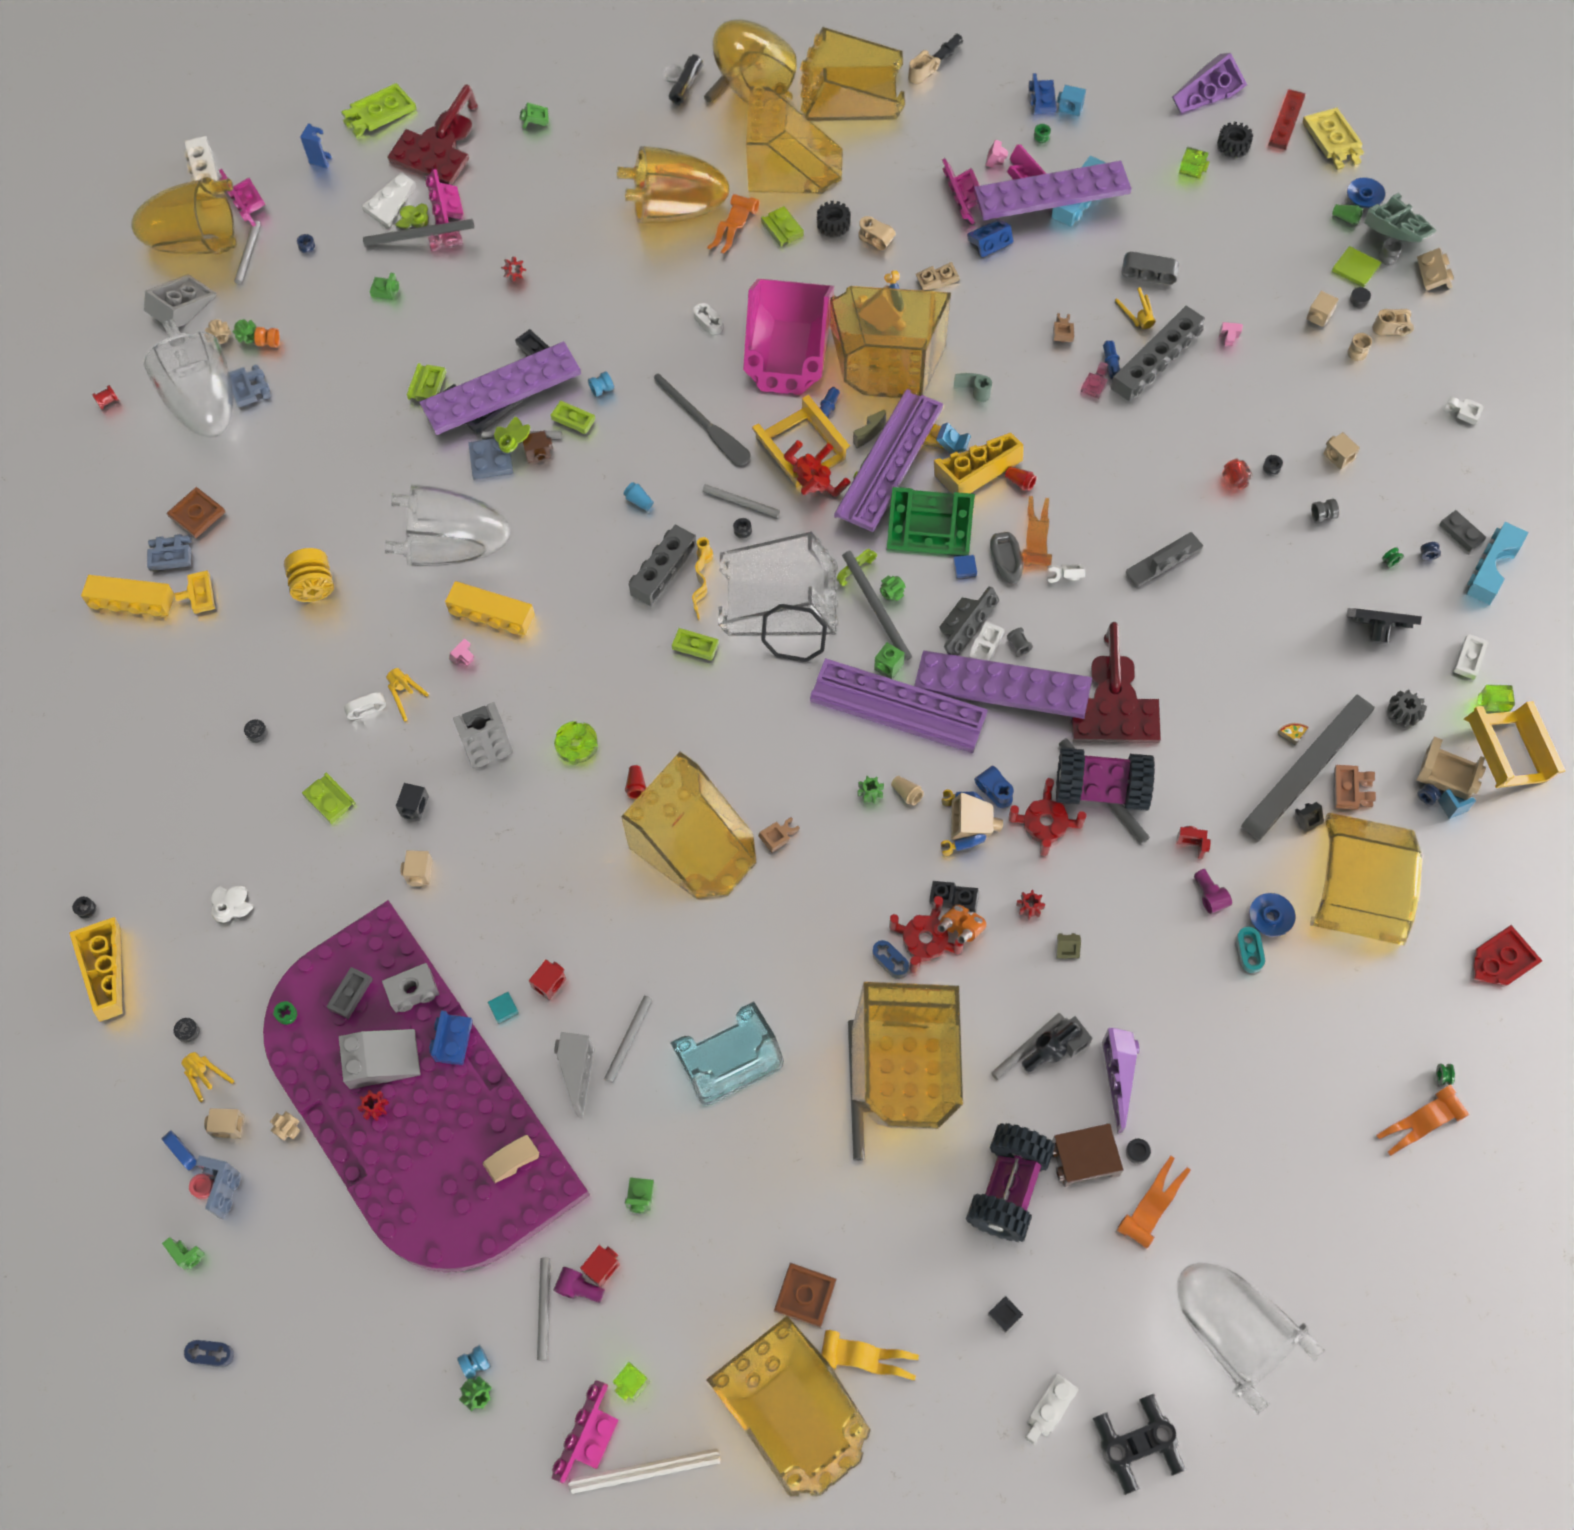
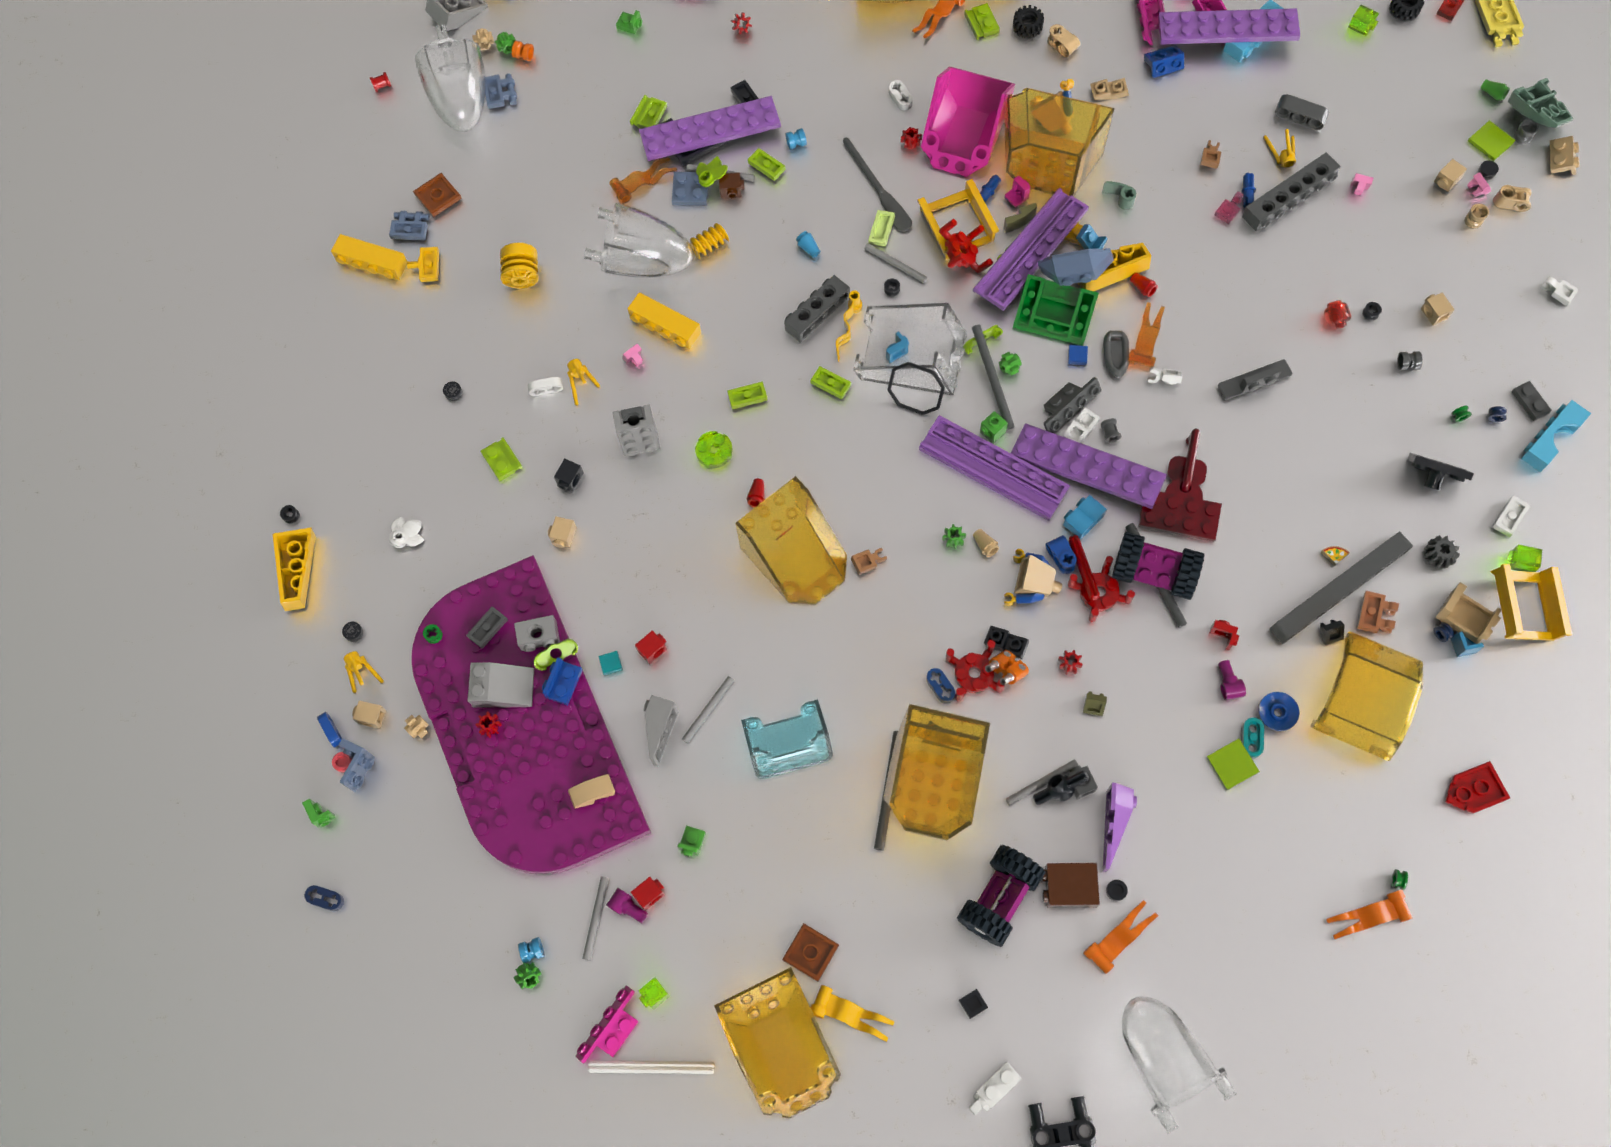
camera: 15 degrees right, 5 degrees up
blue dish [1347,178,1386,208] -> none
none -> lime piece [534,639,578,671]
none -> clear orange flag [609,157,677,204]
none -> yellow piece [690,223,729,260]
none -> lime plate [727,381,768,410]
none -> yellowish green tile [868,210,895,247]
none -> dark azure bracket [886,331,909,363]
none -> red gear [901,127,922,150]
none -> dark pink bracket [1004,176,1031,208]
none -> sand blue wedge [1038,248,1114,286]
none -> dark azure brick [1063,495,1107,540]
none -> red axle [1069,535,1100,601]
none -> lime piece [1207,738,1260,790]
none -> bright pink tile [1467,172,1491,197]

